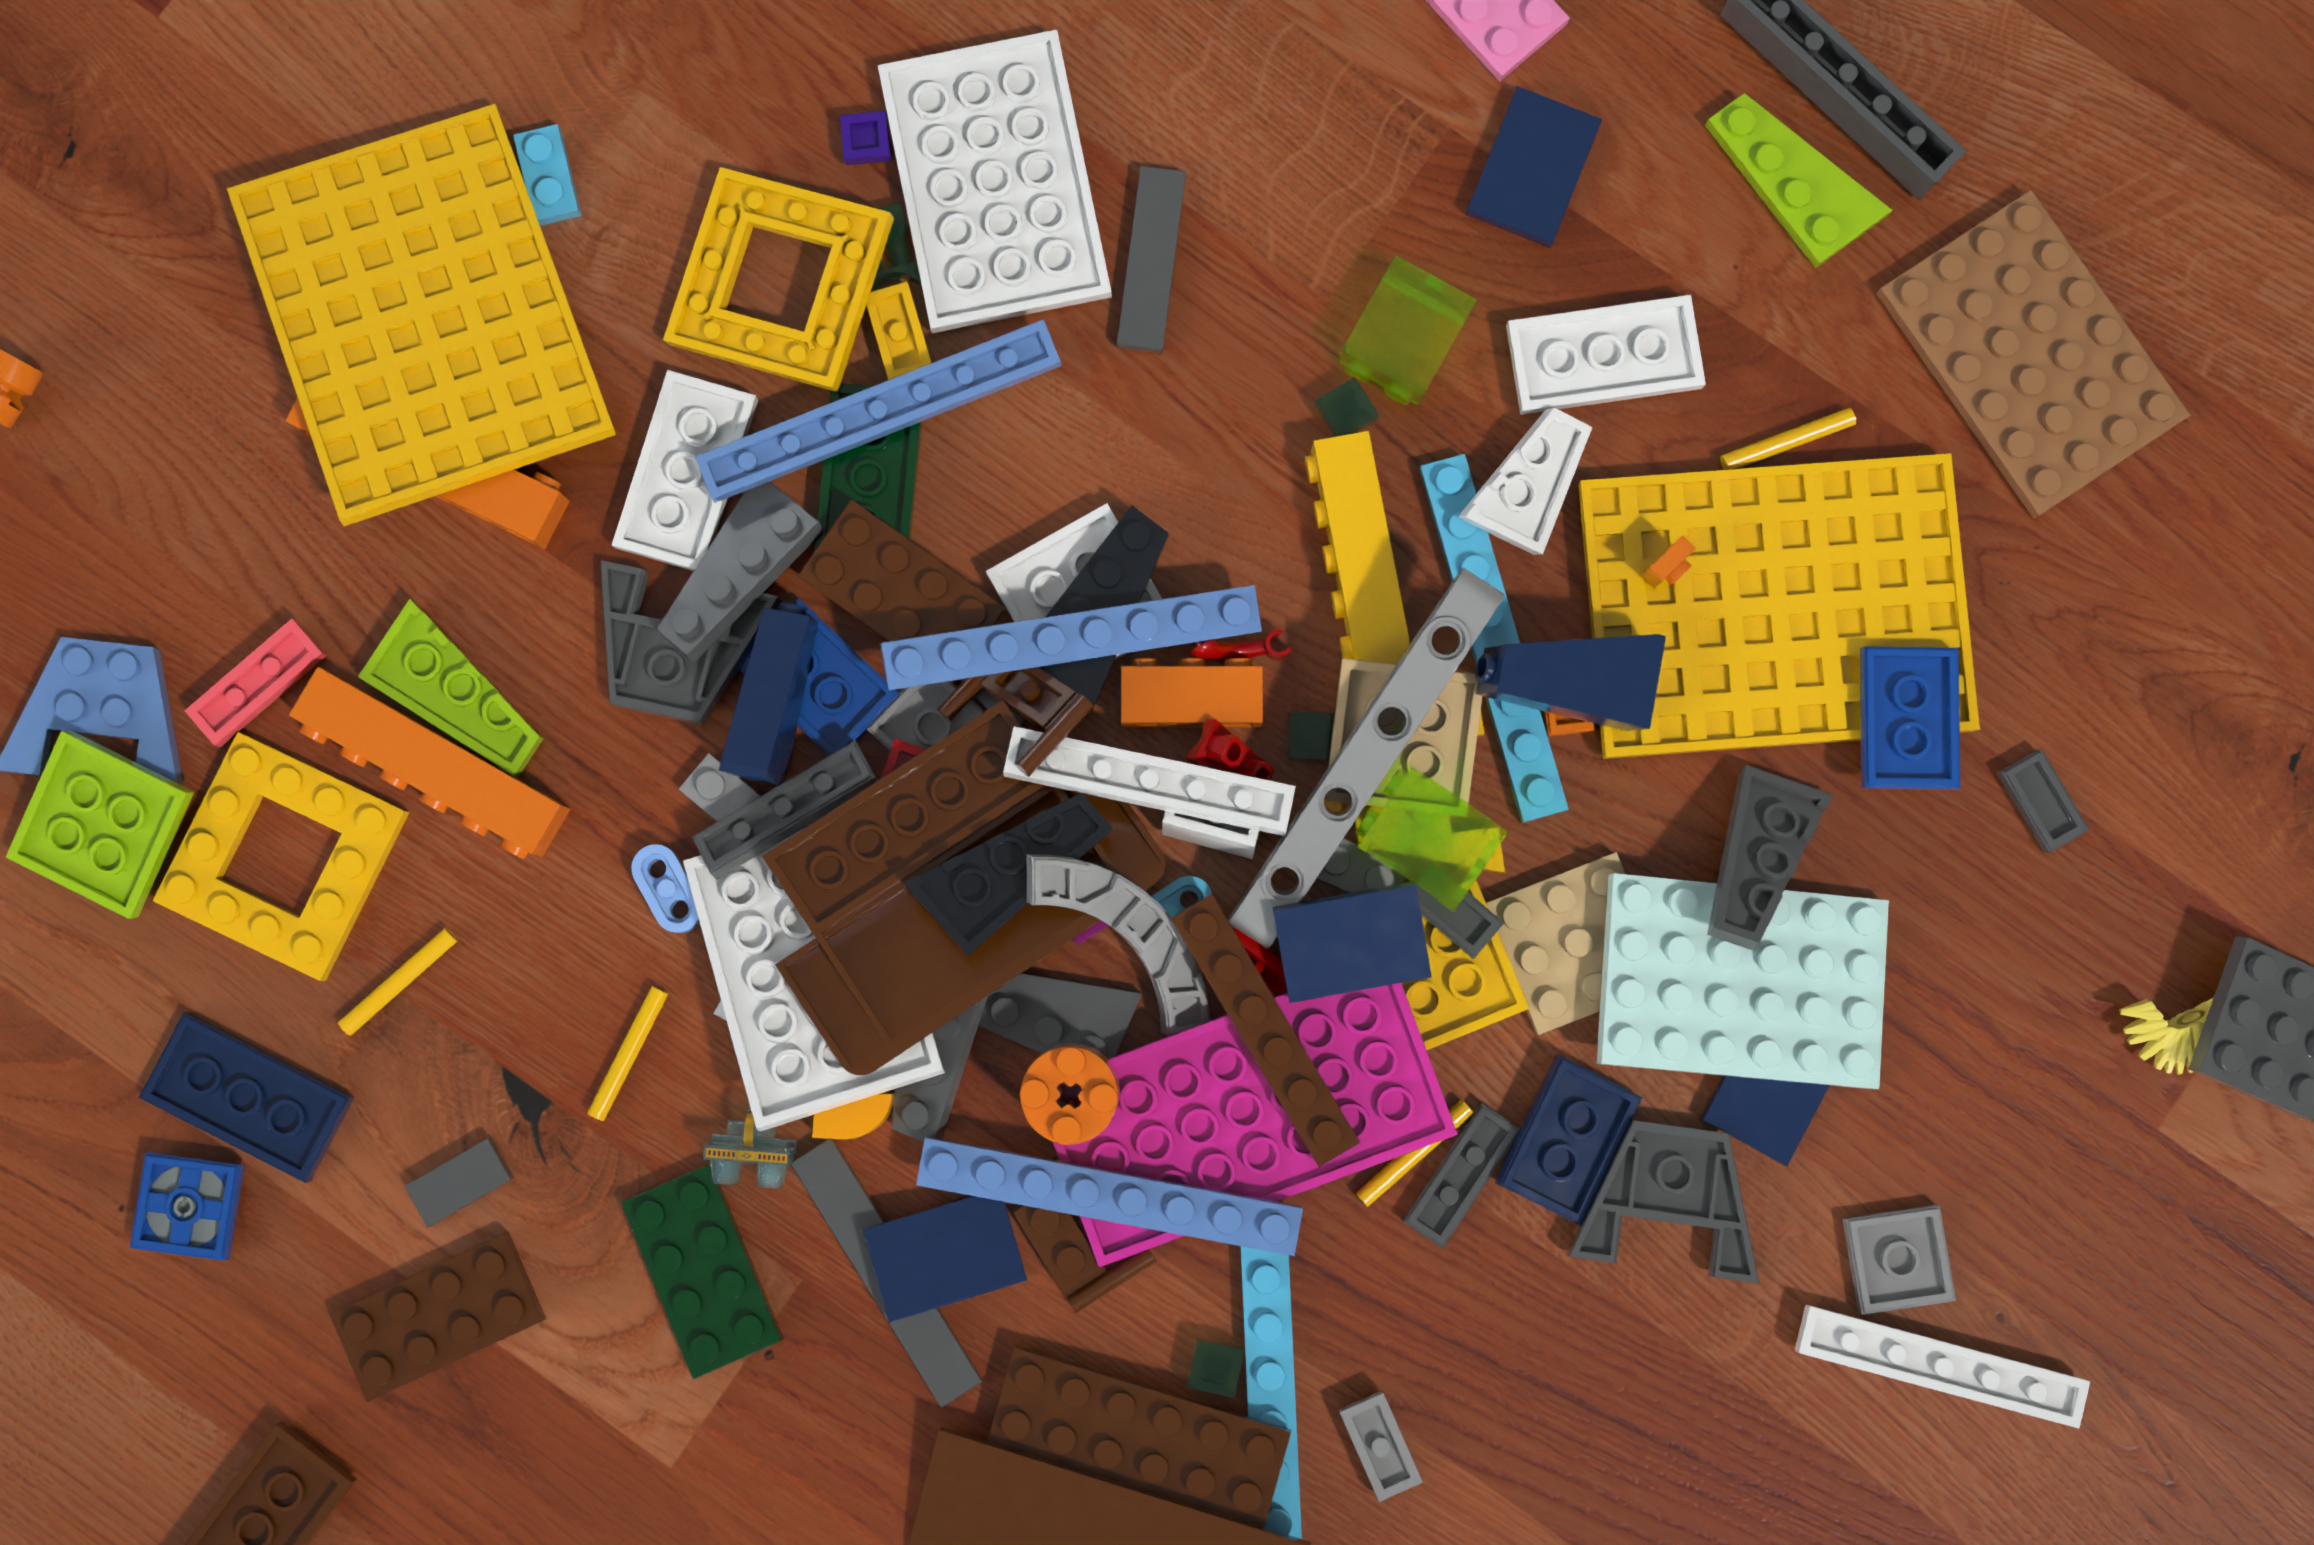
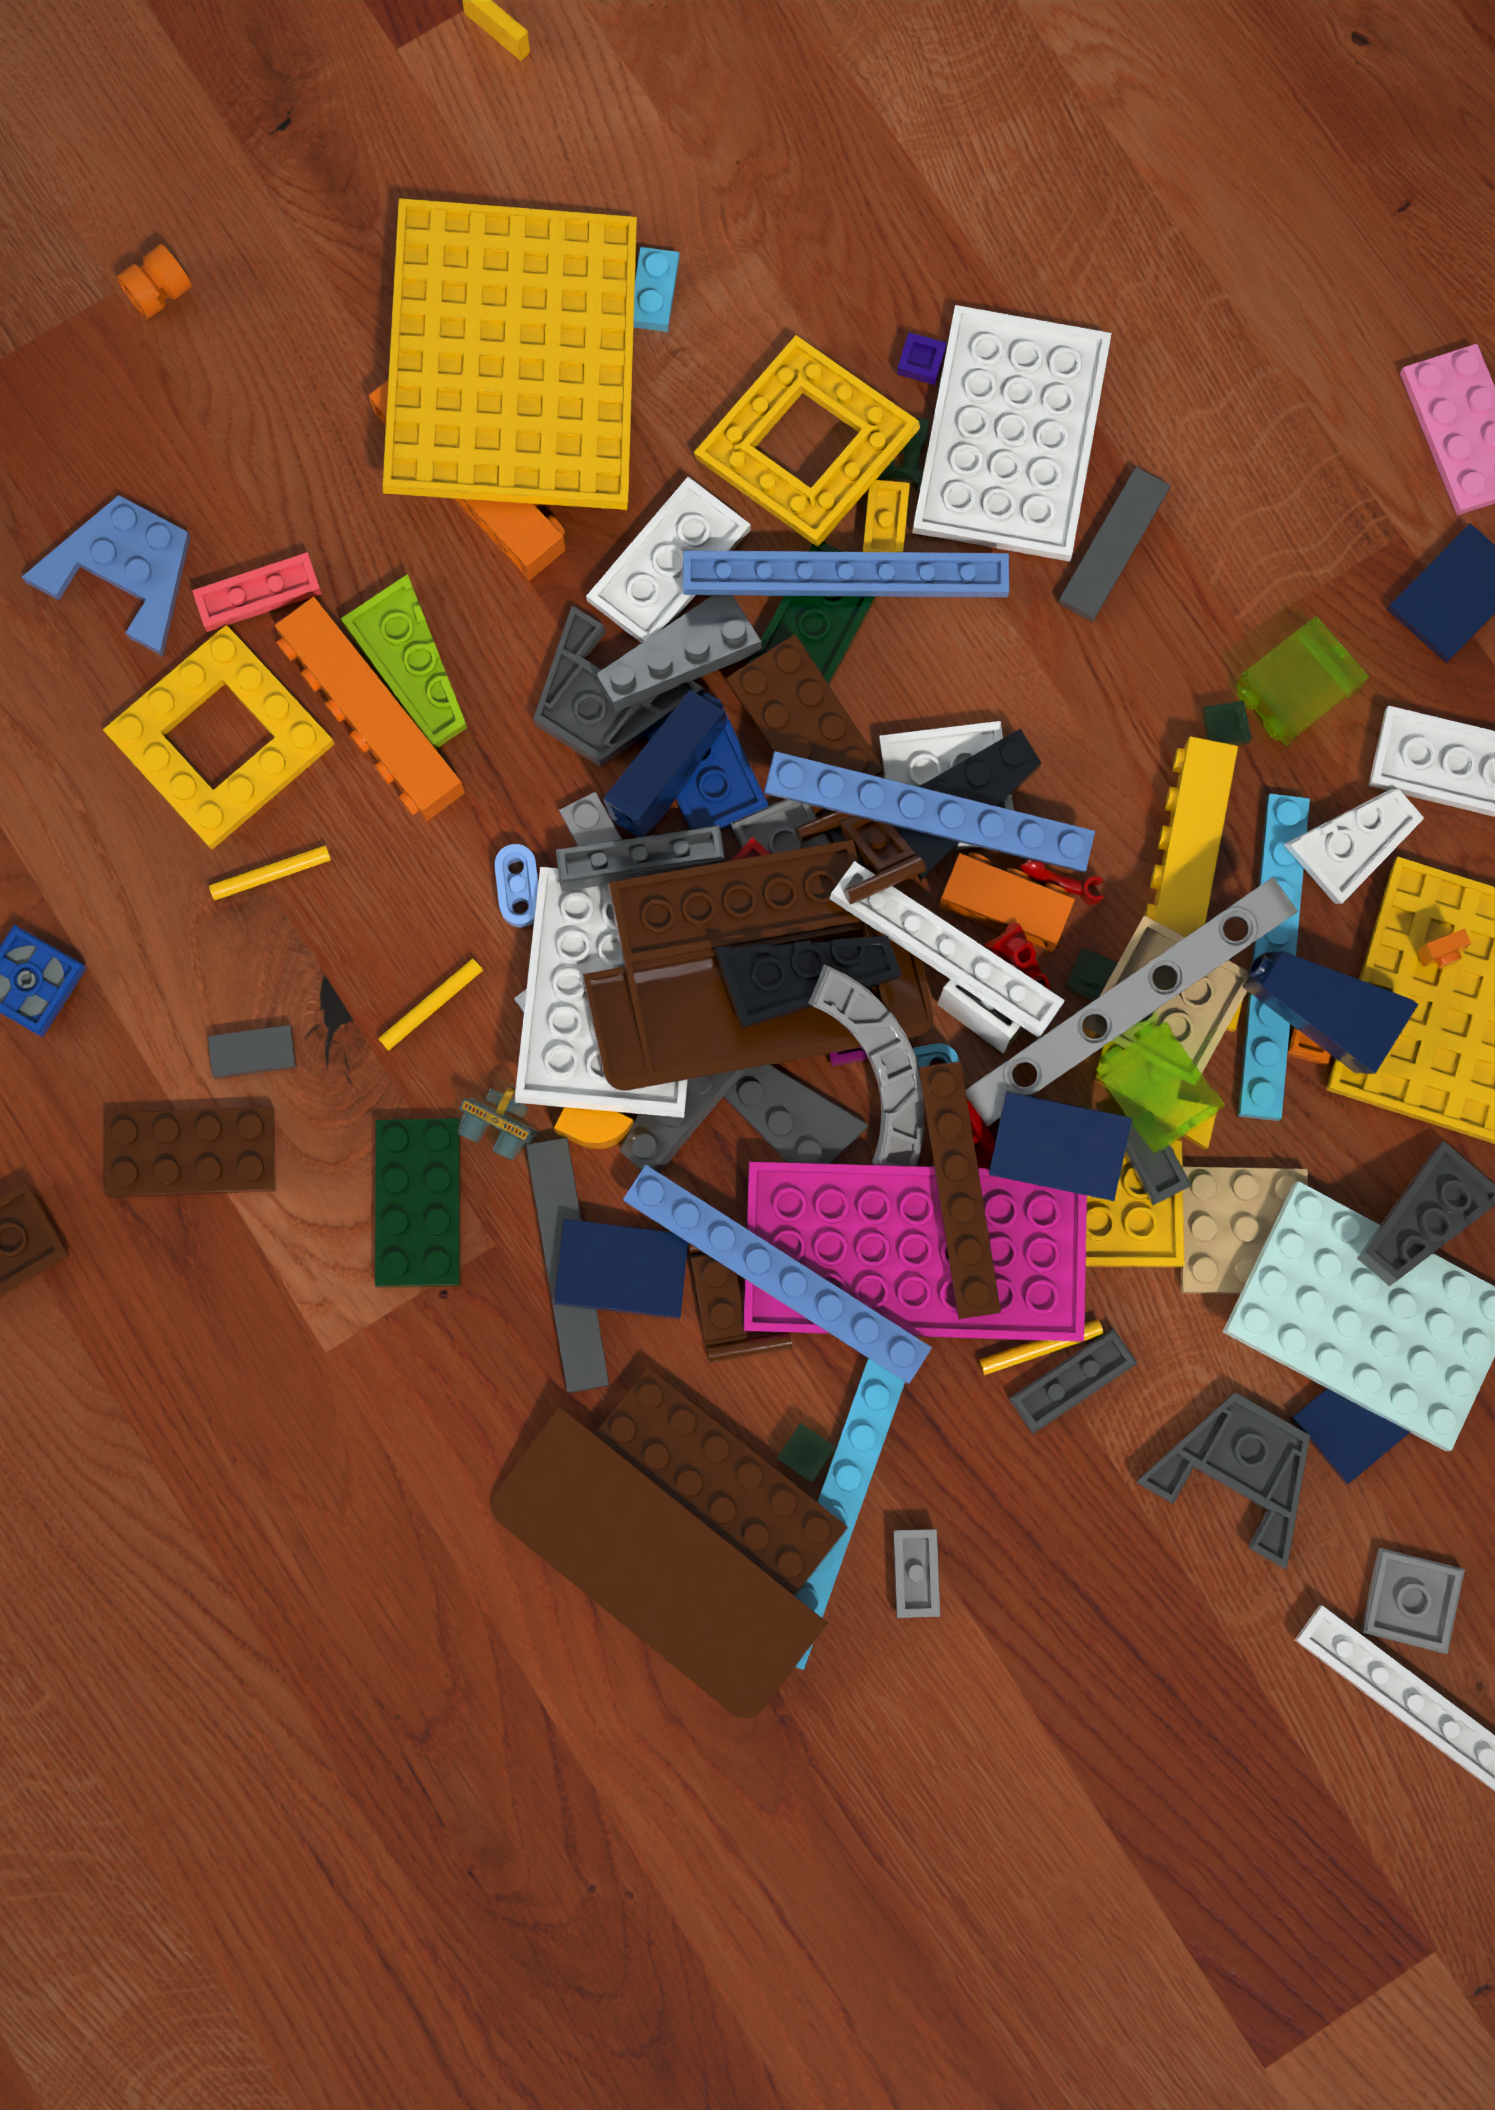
camera: 20 degrees right, 5 degrees down
lime plate [6,730,194,919] -> none
dark blue tile [139,1013,355,1183] -> none
orange brick [1020,1043,1120,1145] -> none
light grey plate [1316,839,1409,893] -> none
dark blue tile [1495,1055,1643,1226] -> none

